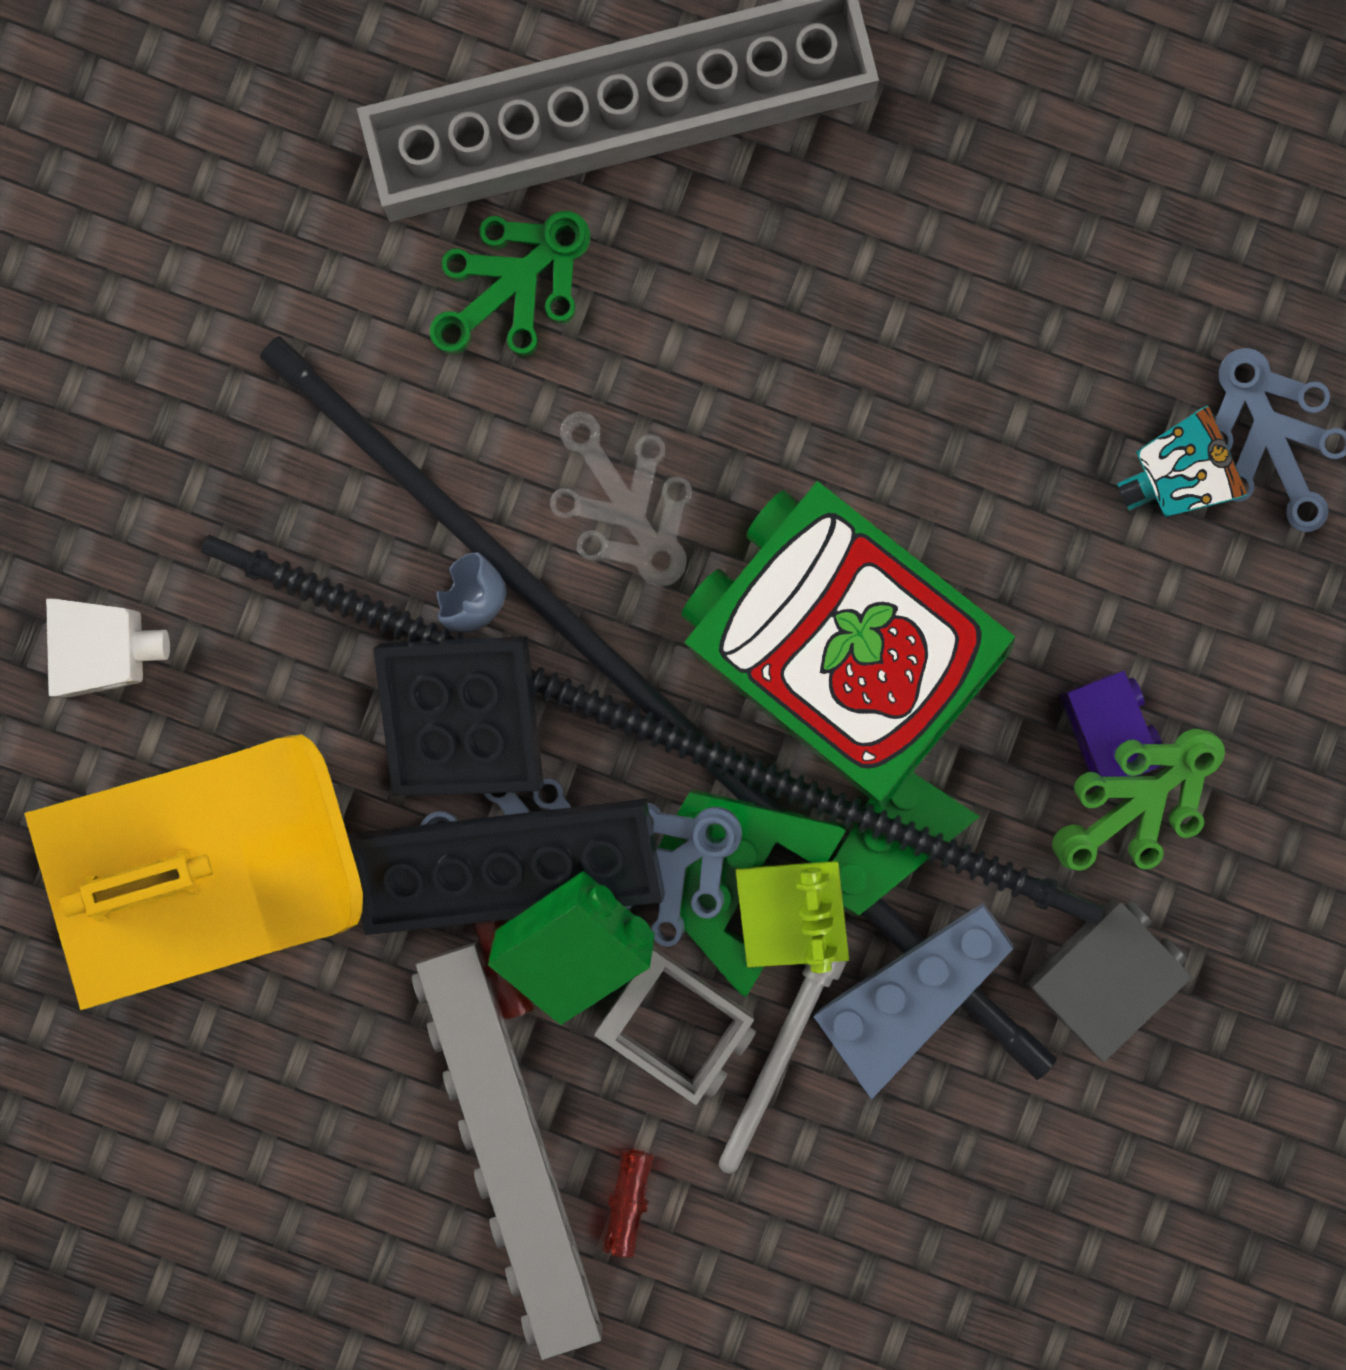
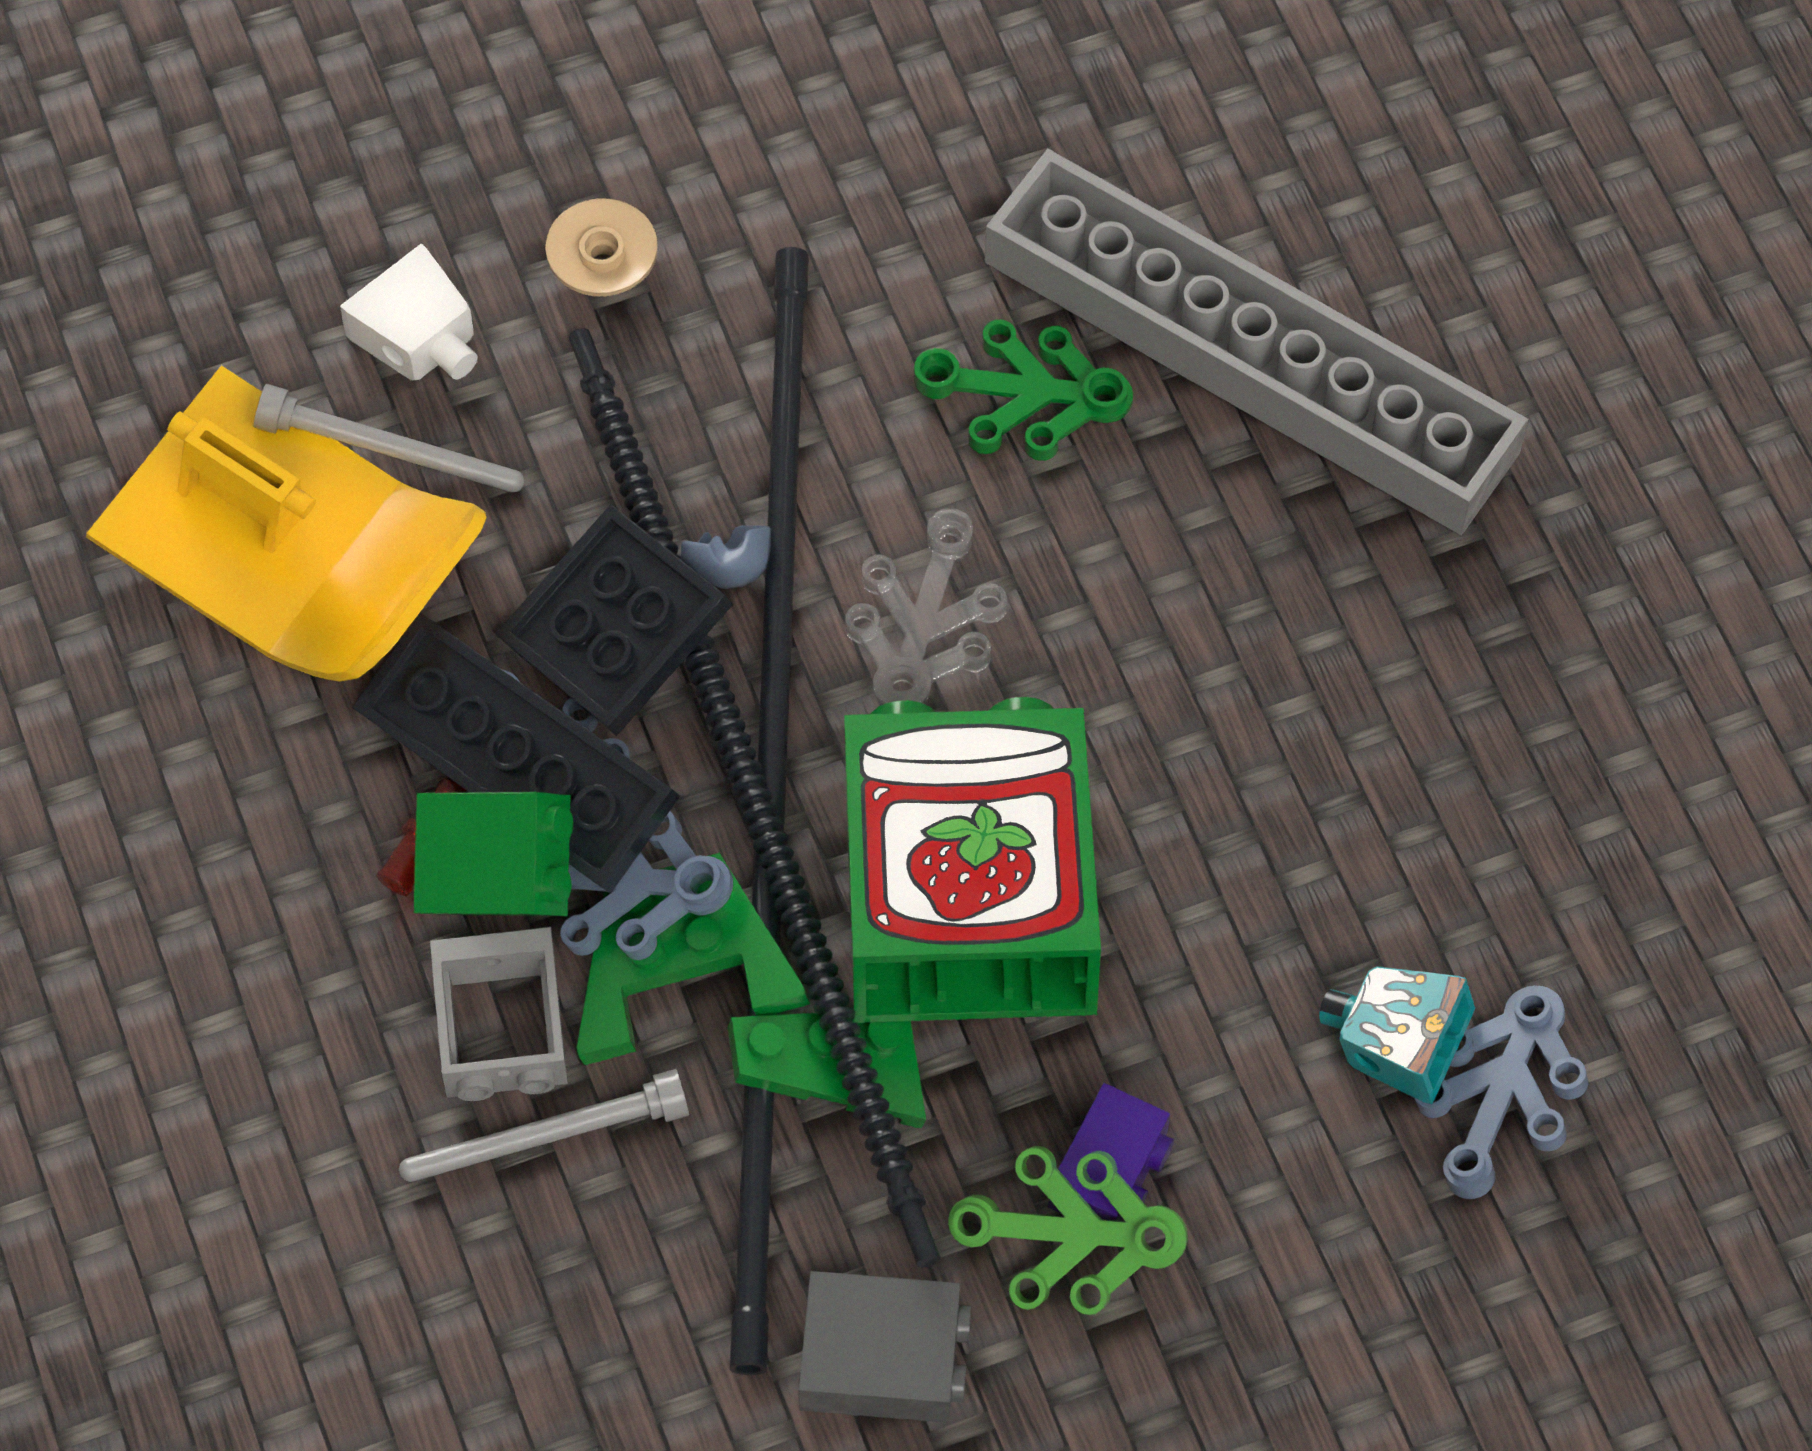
camera: 45 degrees right, 25 degrees down
light grey brick [412,941,603,1360] -> none
clear red pin [602,1148,654,1258] -> none
lime hinge [736,861,849,973] -> none
sand blue wing [813,902,1013,1100] -> none
none -> light grey piece [253,383,524,492]
none -> tan dish [546,199,657,296]

